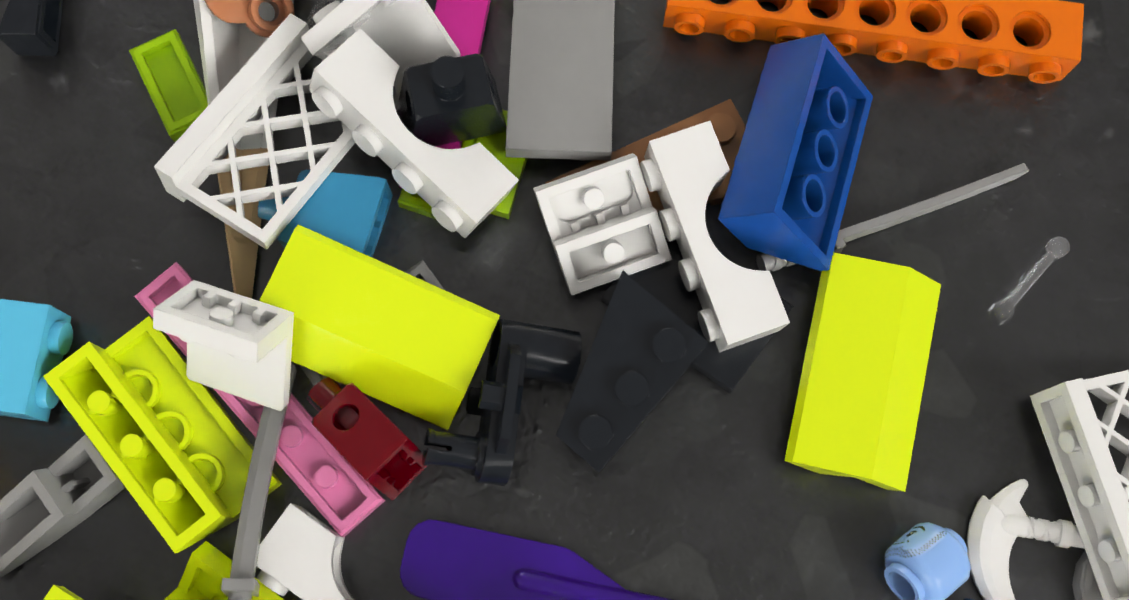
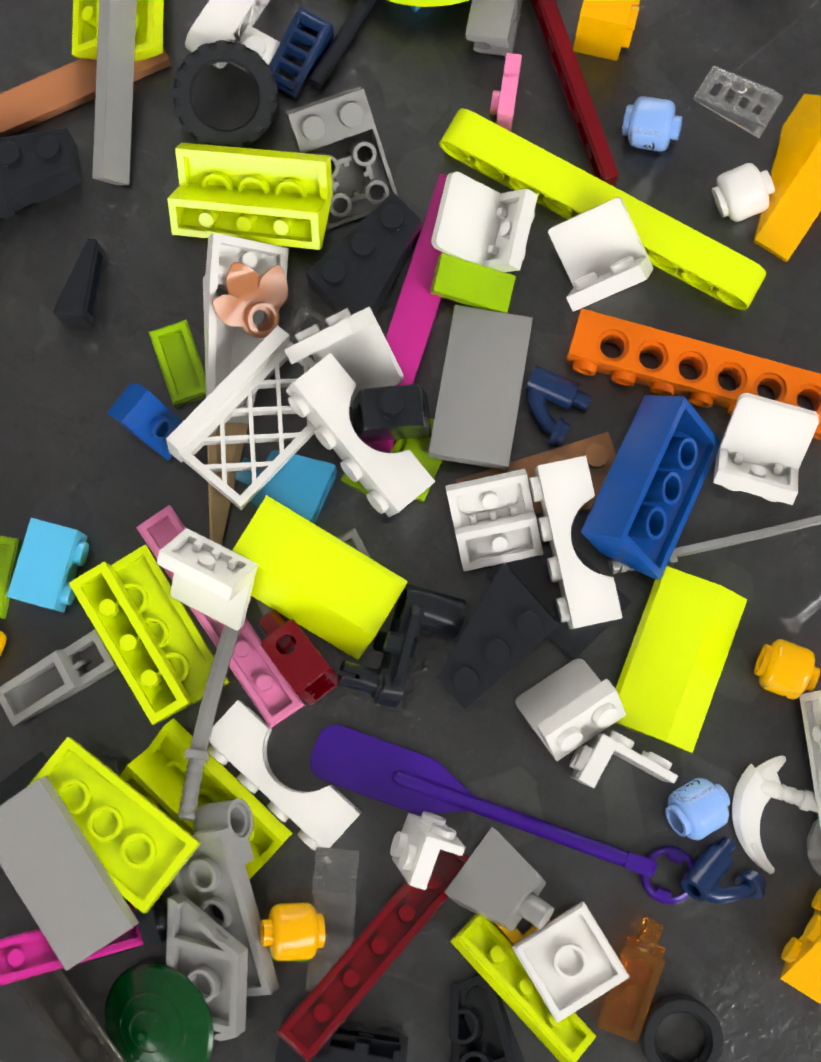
camera: 15 degrees right, 5 degrees up
none -> blue brick [107,382,183,461]
none -> white bracket [515,658,626,761]
none -> dark blue plant [525,365,592,447]
none -> white bracket [568,730,678,788]
none -> white bracket [713,393,819,505]
none -> yellow head [754,639,820,700]

